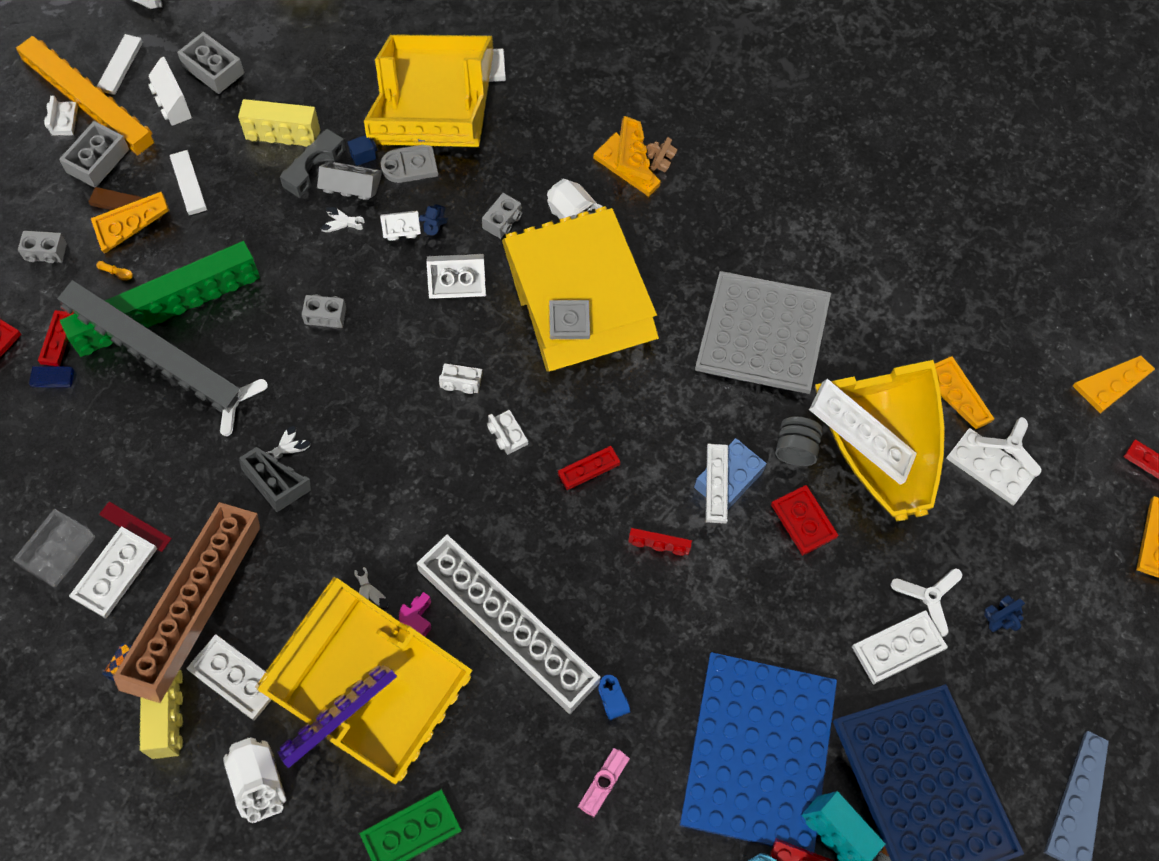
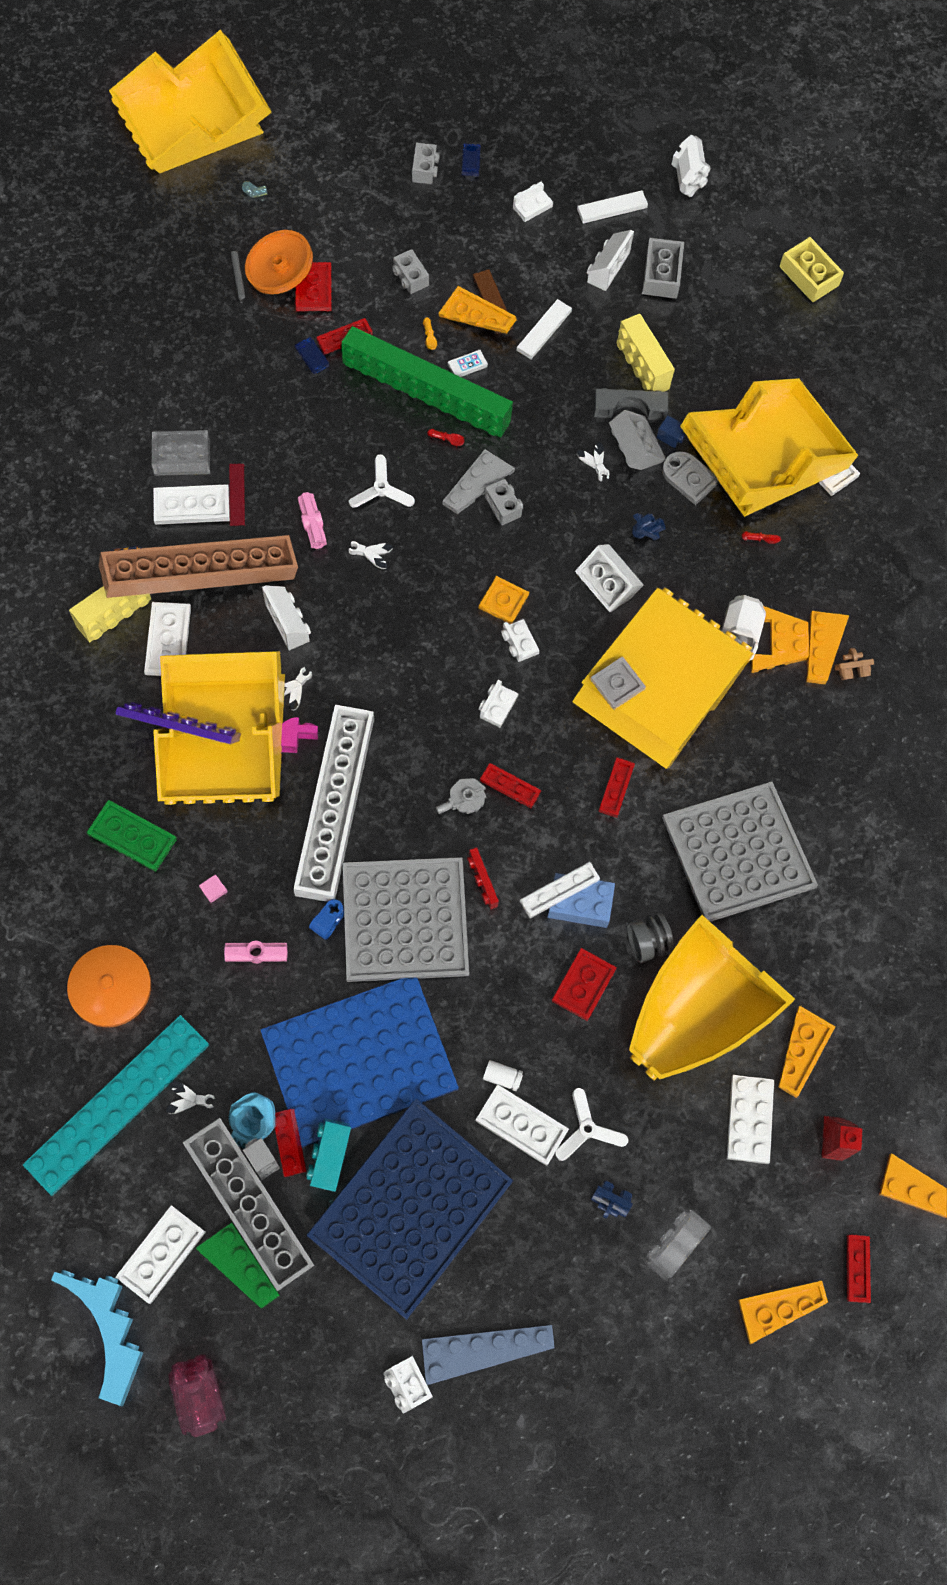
camera: 55 degrees right, 5 degrees up
light orange brick [16,36,154,155] -> none
dark grey brick [57,280,242,413] -> none
light grey brick [59,121,129,187] -> none
white brick [224,738,286,823] -> none
dark grey wedge [239,447,311,512] -> none
white bracket [380,211,421,240] -> none
light grey brick [482,193,522,239] -> none
light orange wing [616,116,653,181] -> none
white plate [809,379,917,485] -> none
white piece [975,417,1041,477] -> none
none -> bright pink tile [199,874,227,903]
none -> white slope [262,586,311,650]
none -> bright pink piece [298,492,327,549]
none -> light grey plate [343,857,469,982]
none -> red piece [427,429,465,446]
none -> light grey piece [436,779,486,814]
none -> light grey wing [443,449,515,514]
none -> tile [448,350,488,377]
none -> light orange tile [479,576,529,624]
none -> white piece [483,1060,523,1091]
none -> red plate [599,758,635,818]
none -> clear brick [645,1210,712,1281]
none -> red piece [741,531,781,544]
none -> light orange wing [751,606,809,673]
none -> red slope [822,1116,862,1161]

